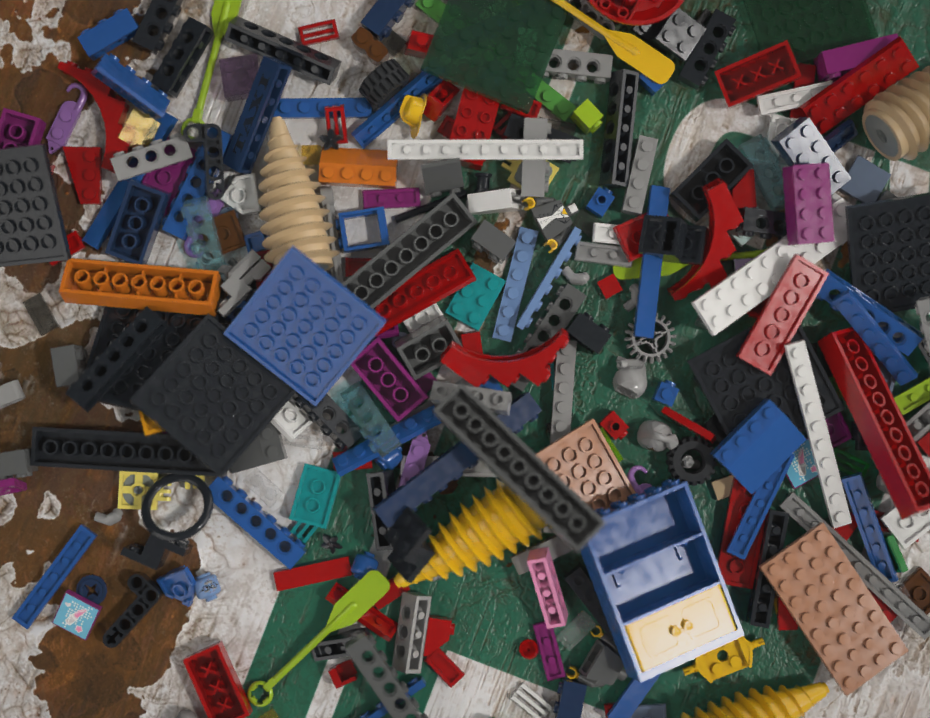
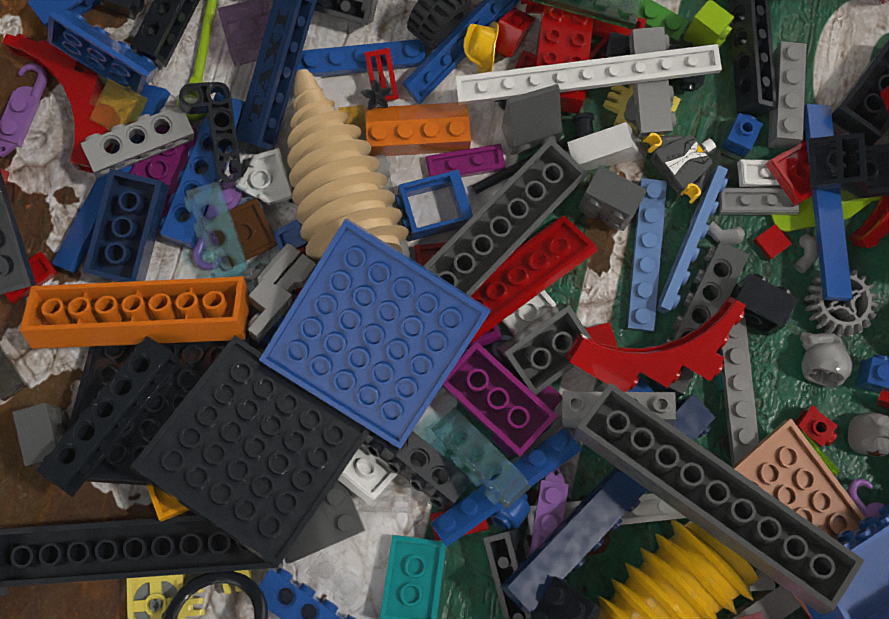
camera: 10 degrees left, 10 degrees down
red wing [63,147,102,205] -> none
teal plate [445,263,506,331] -> none

